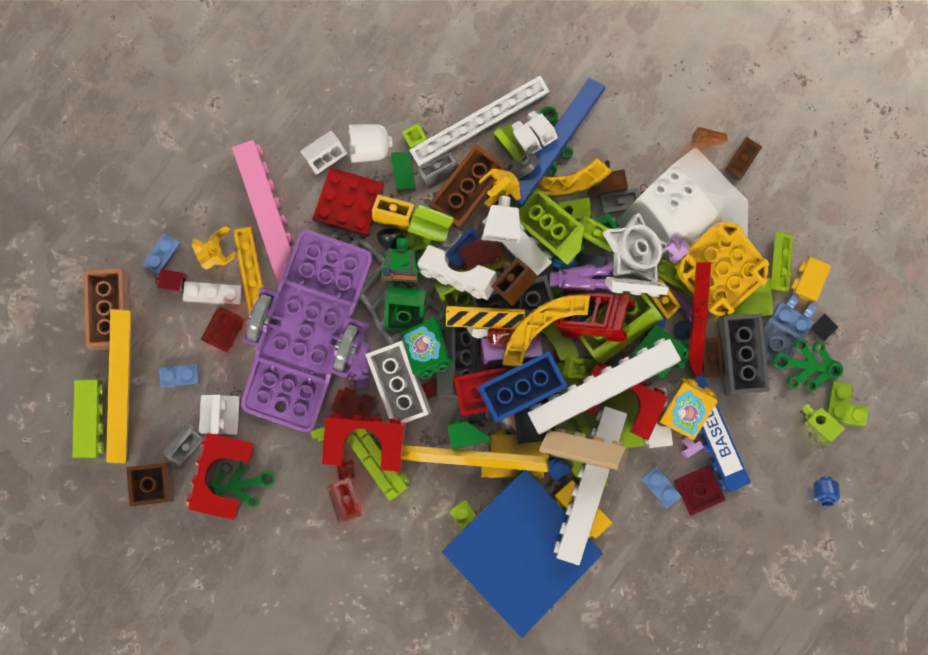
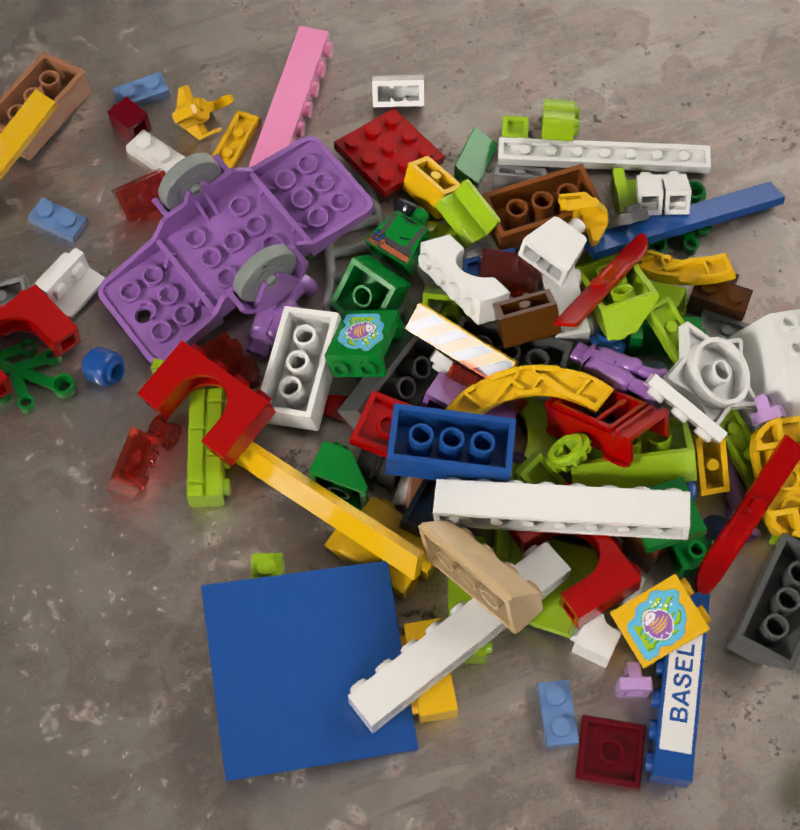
camera: 30 degrees right, 20 degrees down
white cylinder [348,124,392,163] -> none
blue brick [548,457,572,481] -> none
reddish brown plate [702,337,724,377] -> none
none -> blue head [82,347,125,387]
none -> lime brick [541,98,580,142]
none -> lime gear [546,433,592,473]
none -> red piece [553,233,648,327]

